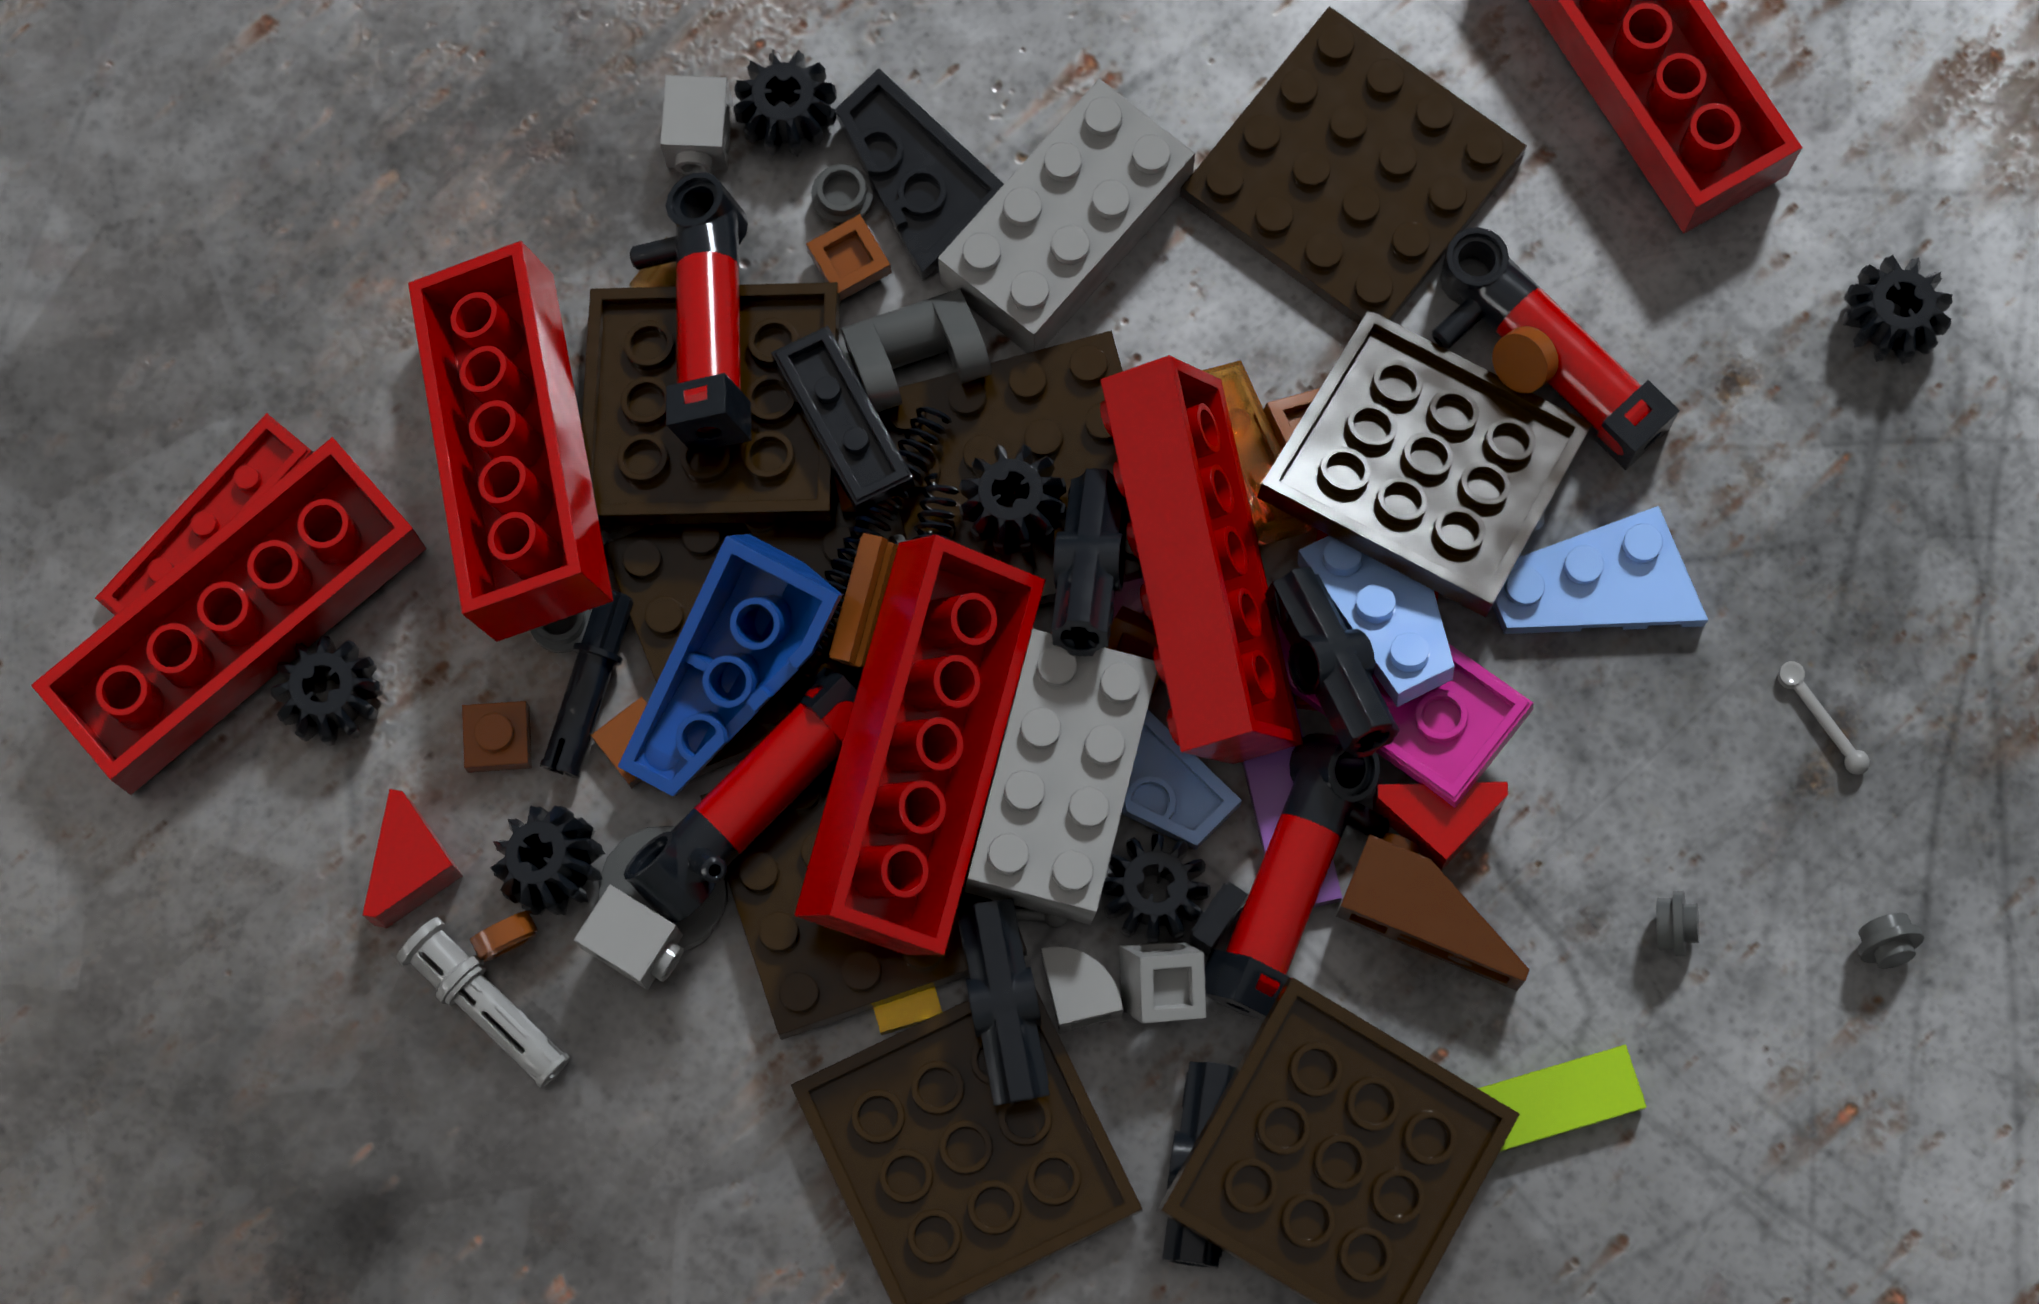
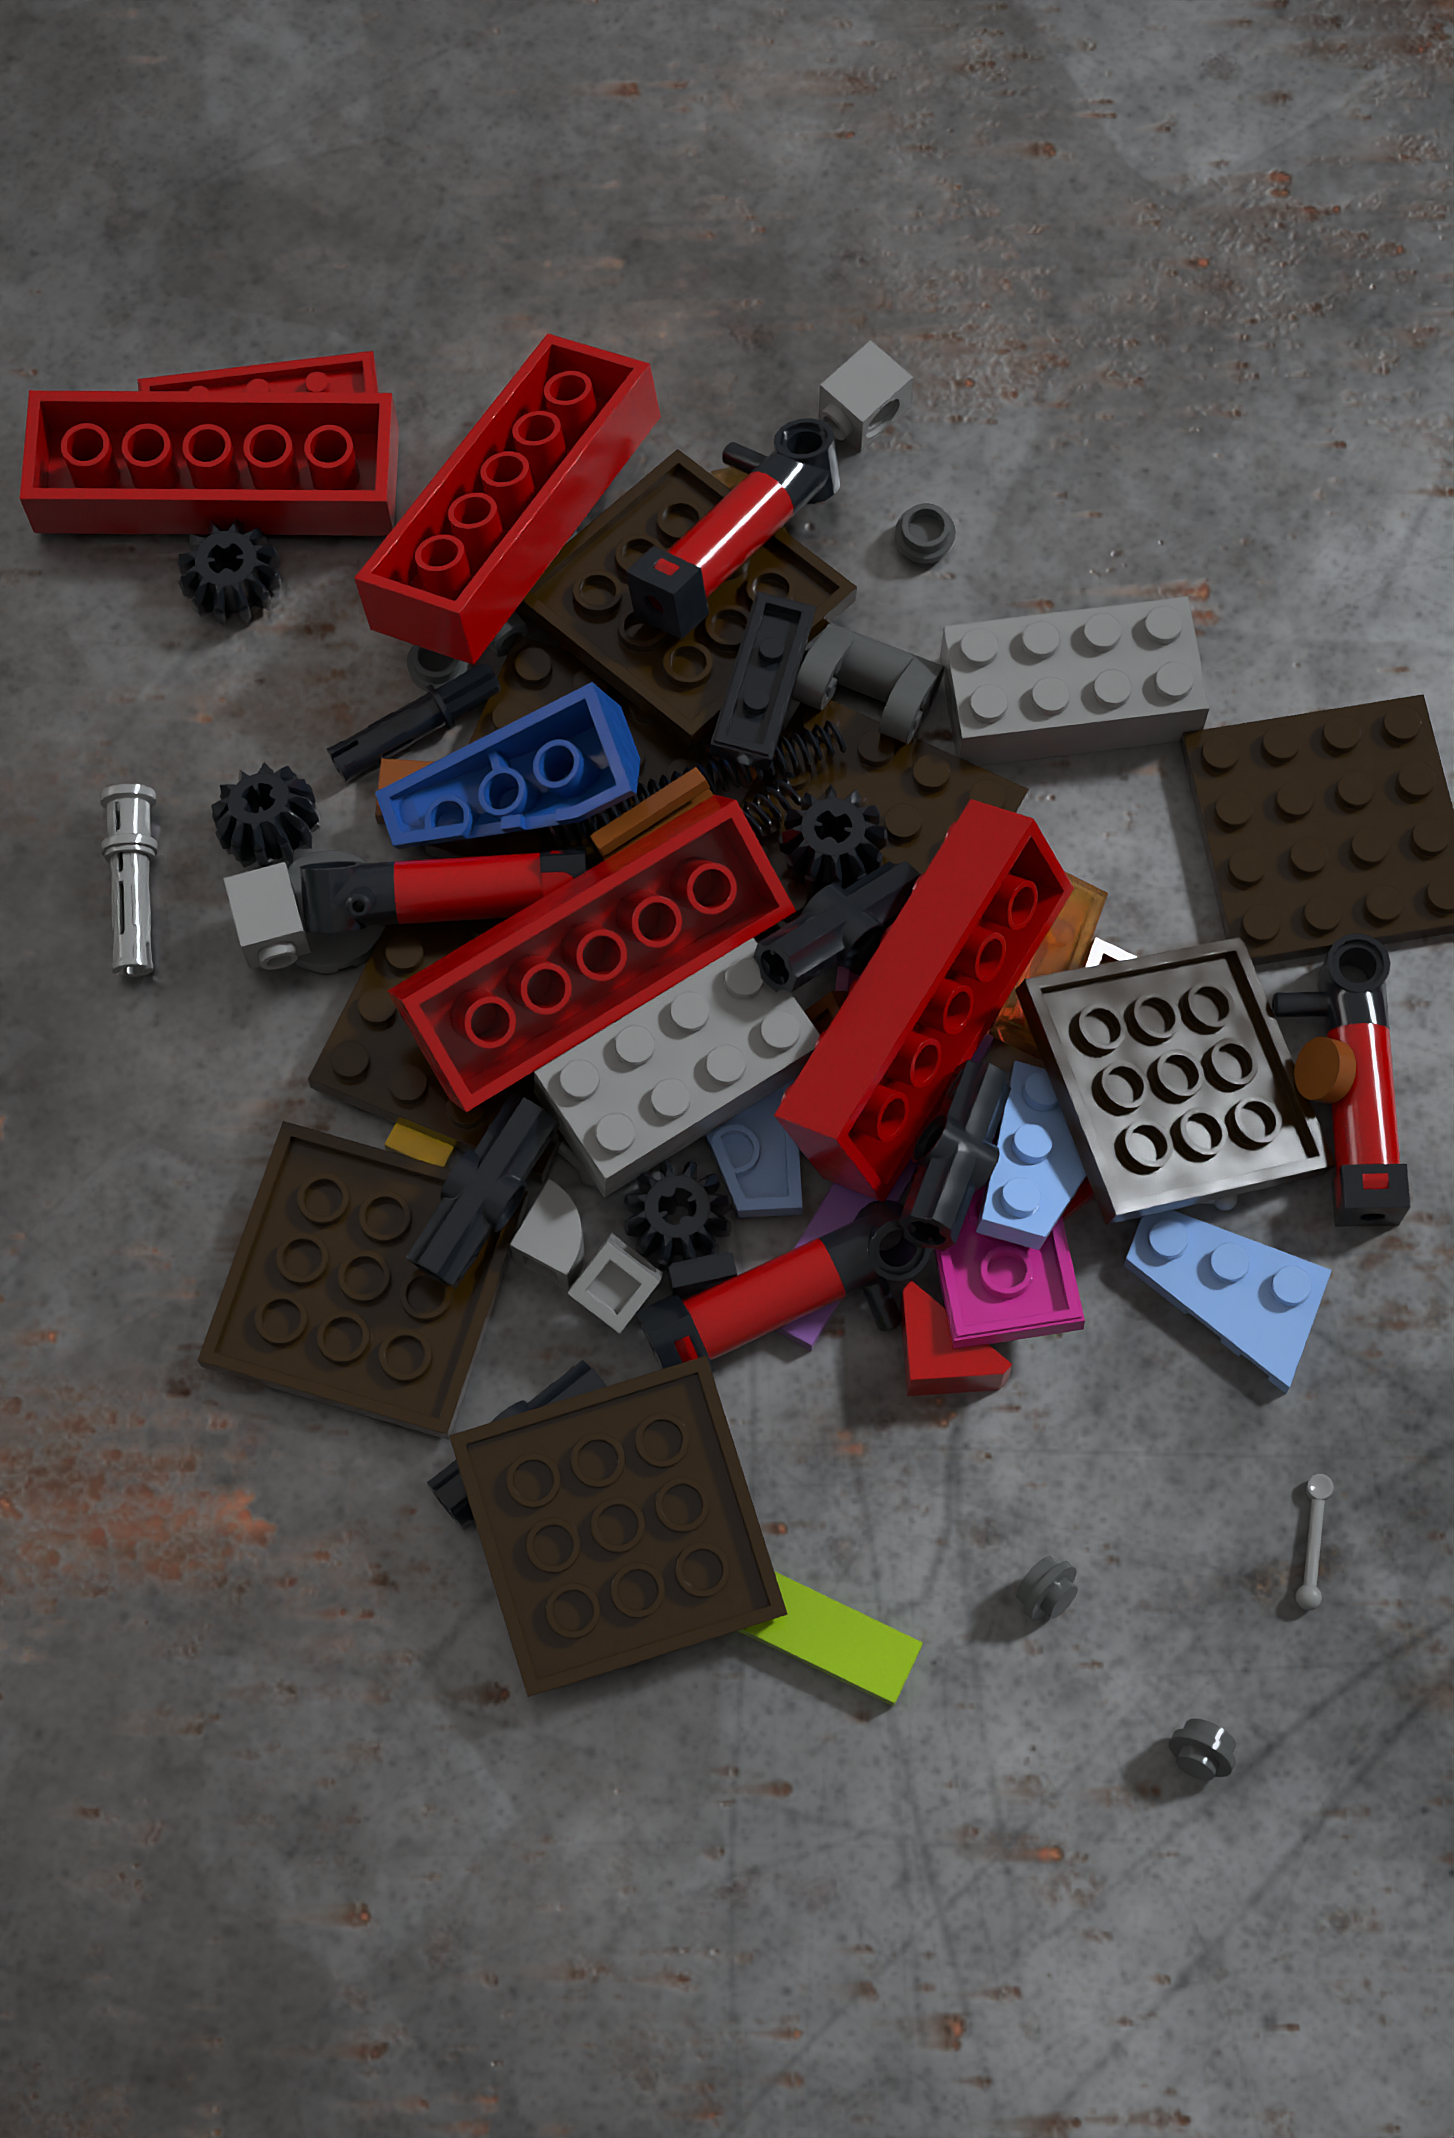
camera: 40 degrees right, 5 degrees down
red slope [362,789,463,928] -> none
dark orange plate [462,701,532,773] -> none
dark orange tile [470,911,538,962] -> none
black gear [733,49,837,157] -> none
dark orange plate [806,214,892,301] -> none
black wing [835,68,1004,281] -> none
reddish brown slope [1336,833,1530,991] -> none

